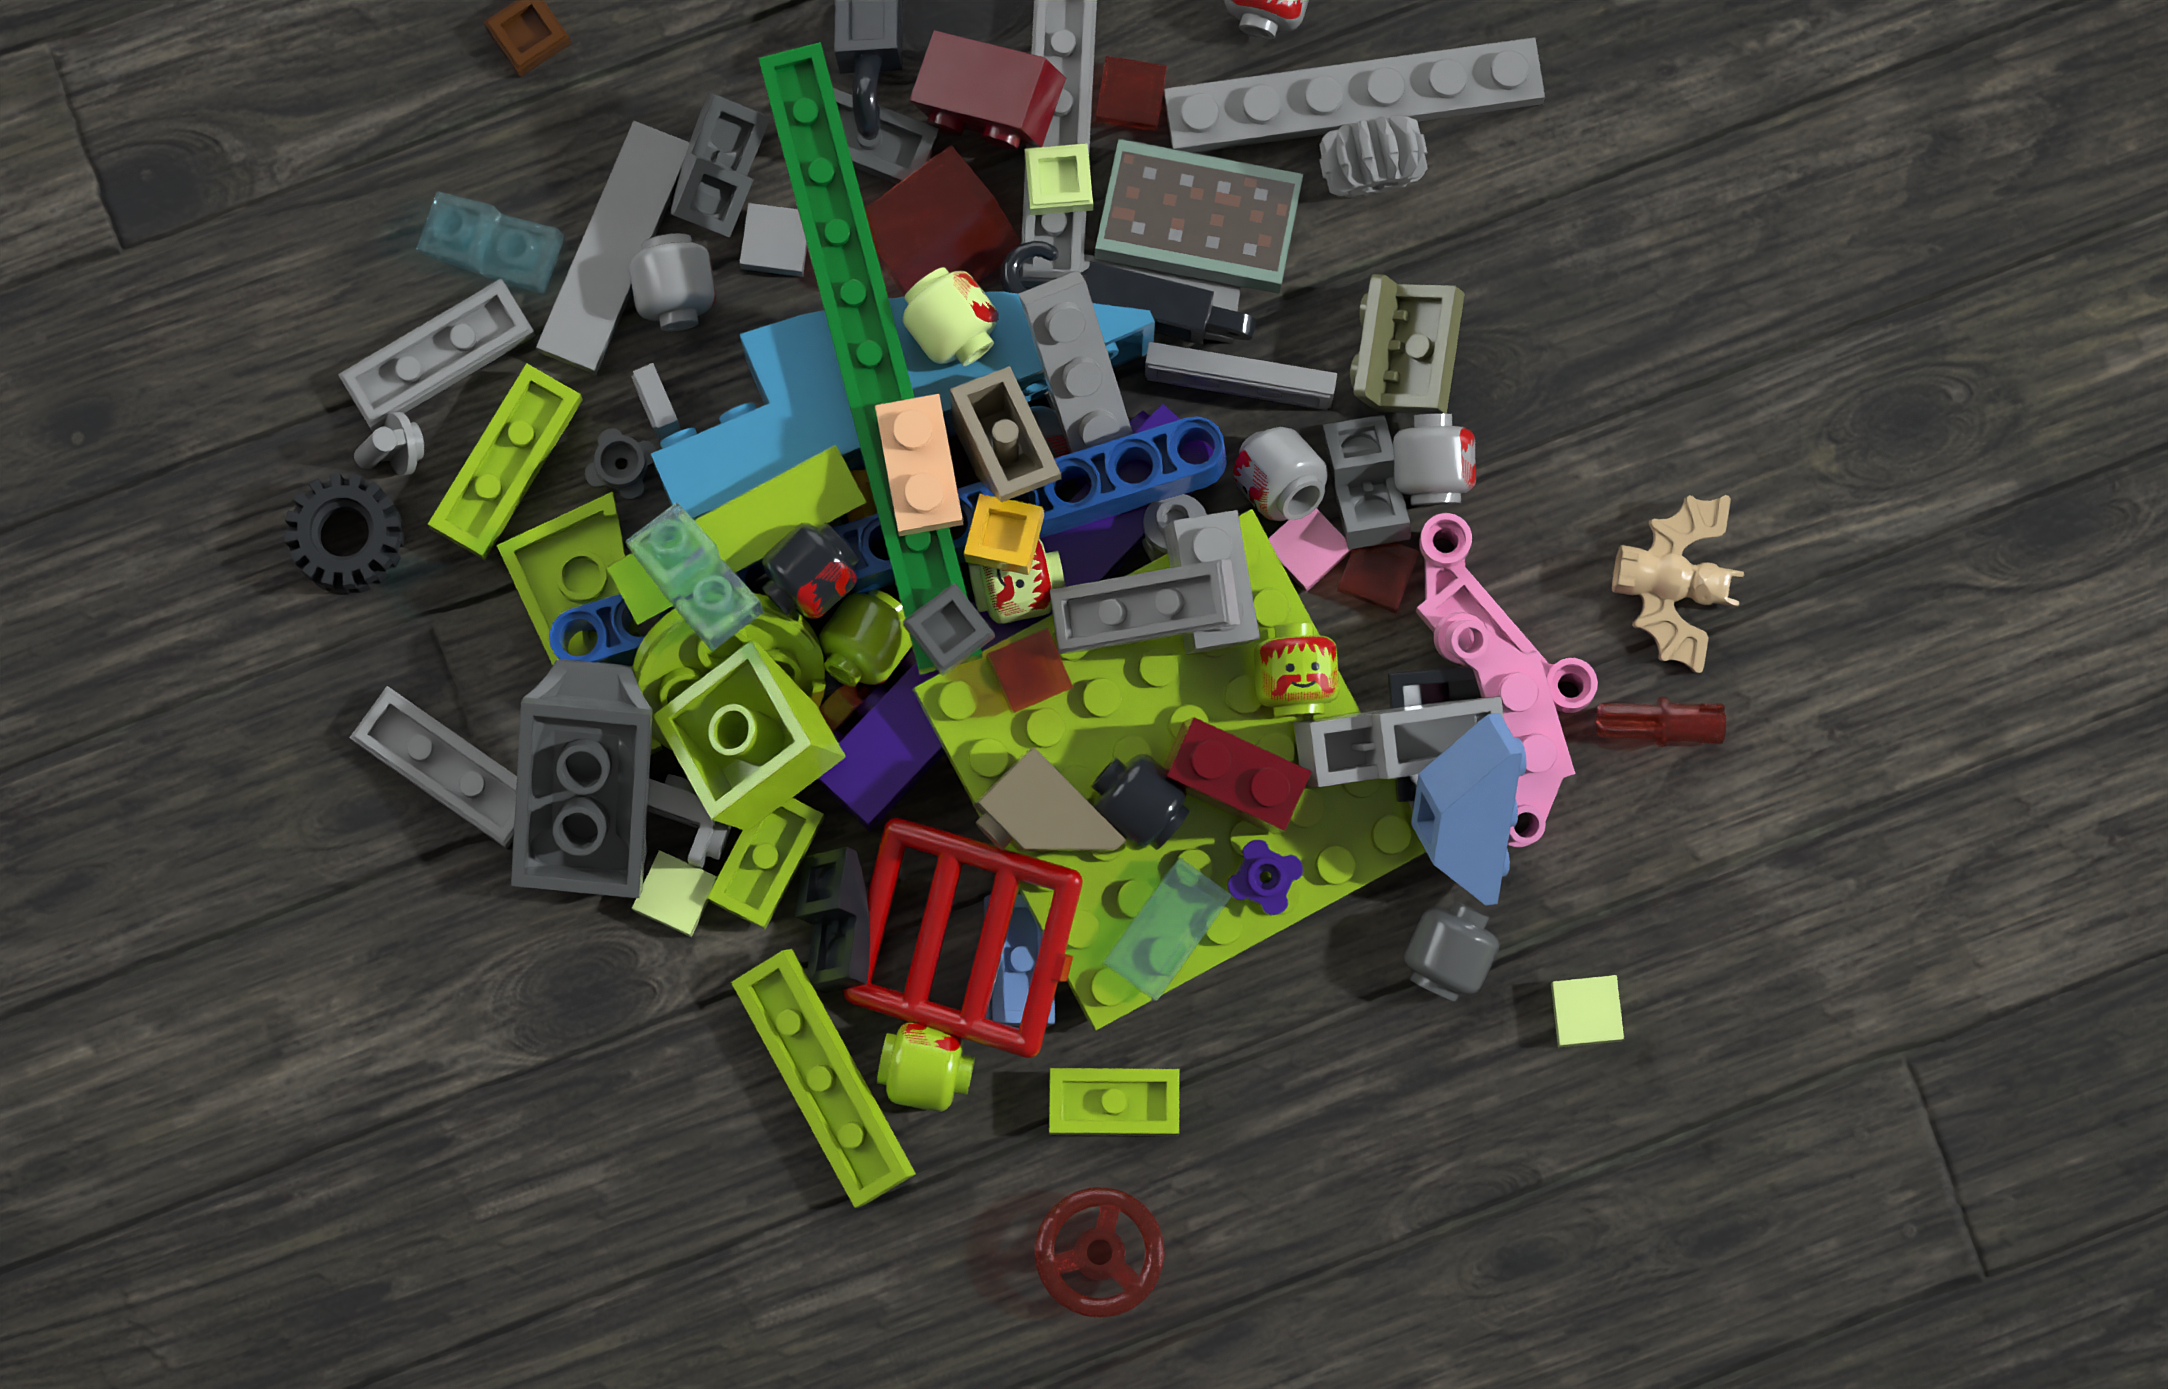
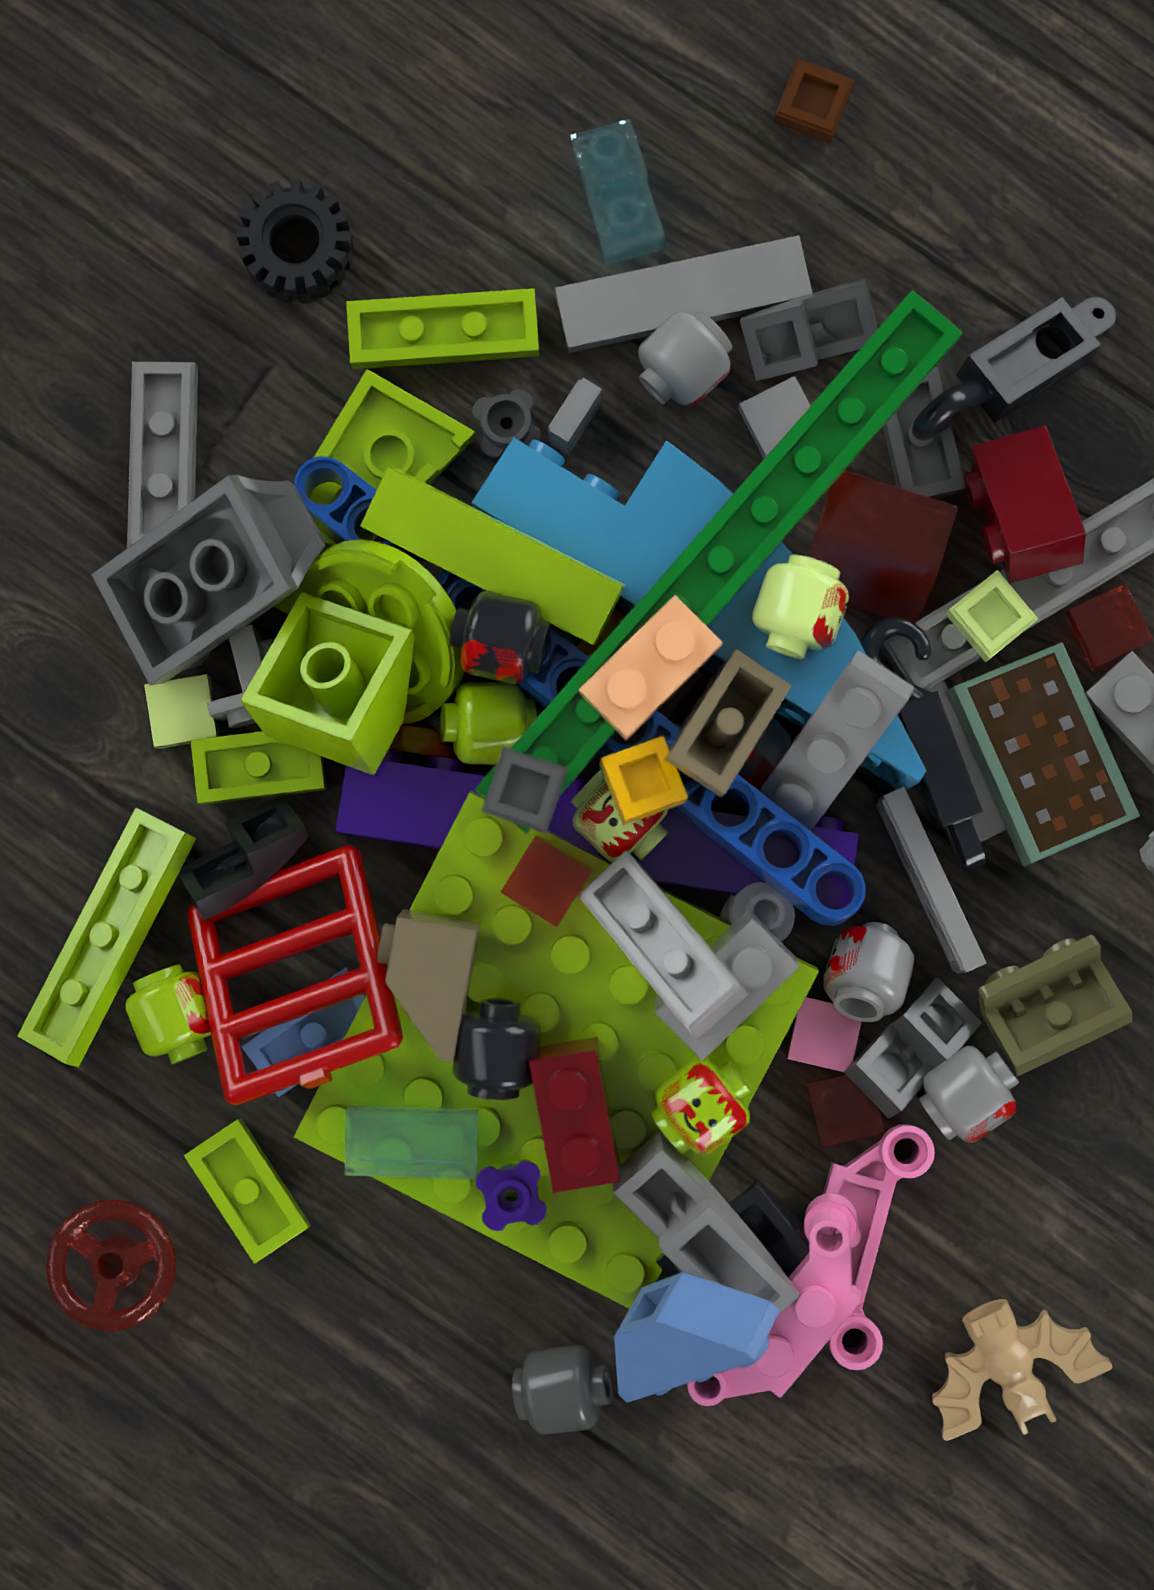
camera: 60 degrees right, 5 degrees up
light grey tile [338,278,535,432] -> none
light grey plate [354,412,424,476] -> none
clear light blue slope [626,502,763,651] -> none
yellowish green tile [1551,975,1624,1048] -> none
clear red axle [1596,697,1726,748] -> none

